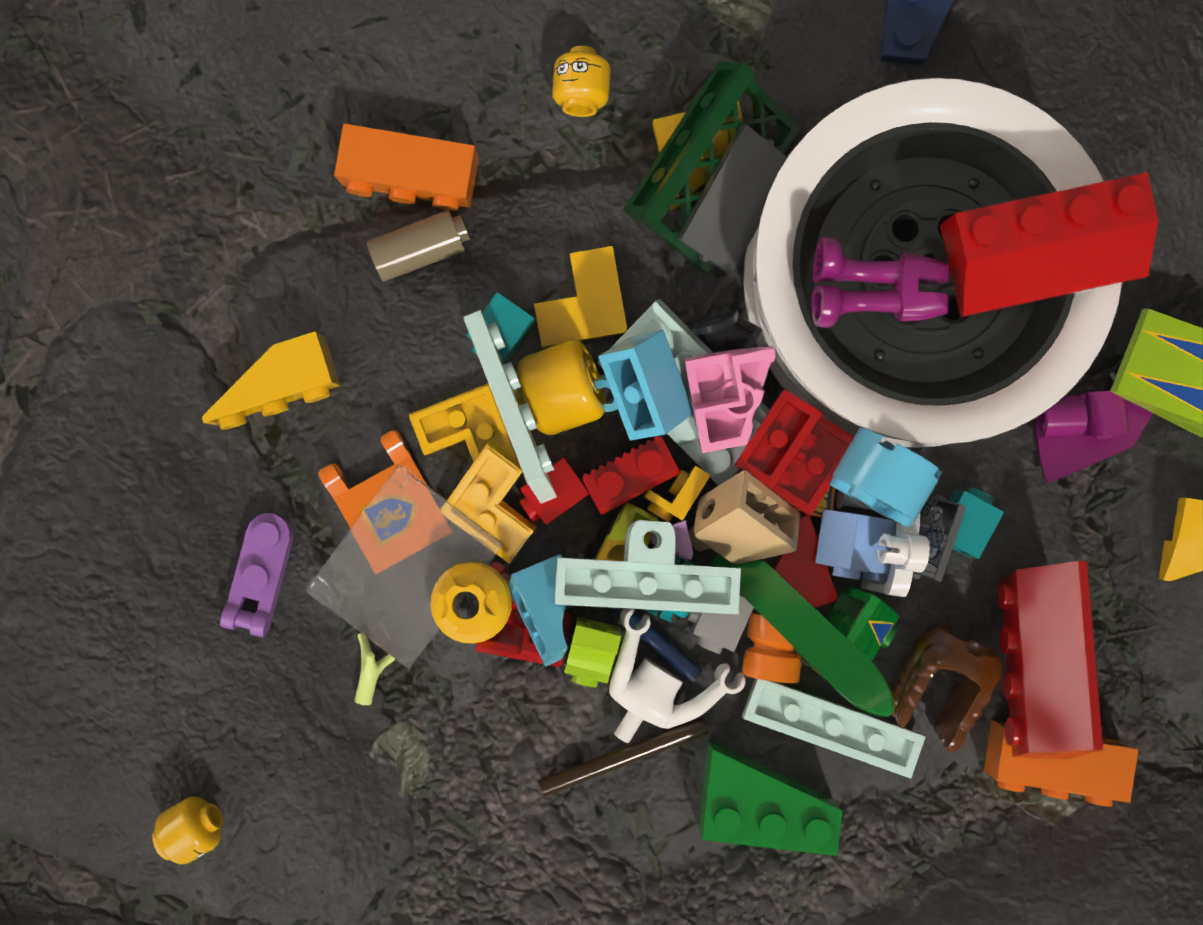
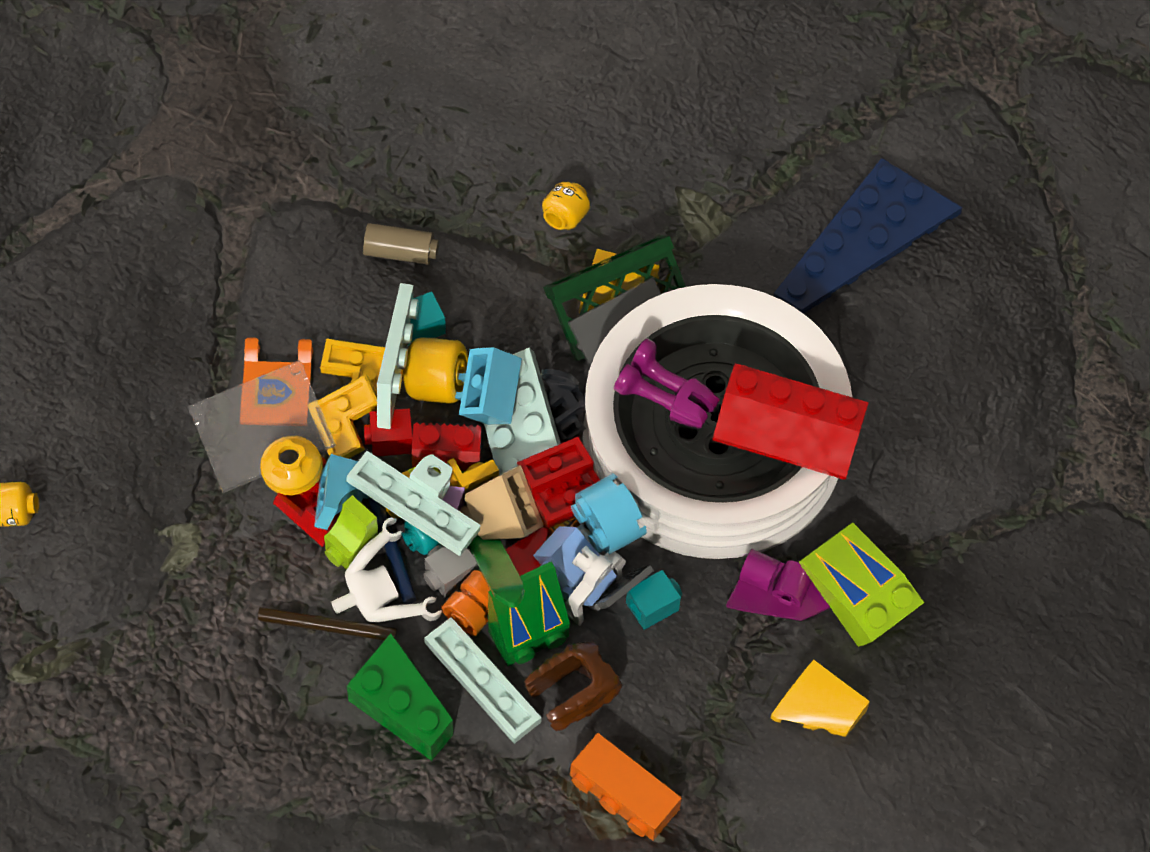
camera: 25 degrees right, 25 degrees down
yellow slope [202,331,341,430] -> none
medium lavender plate [220,513,294,638] -> none
orange brick [334,123,479,212] -> none
yellowish green bar [354,632,395,705] -> none
yellow tile [534,246,627,348] -> none
bright pink slope [684,346,776,453] -> none
red slope [996,561,1103,759] -> none

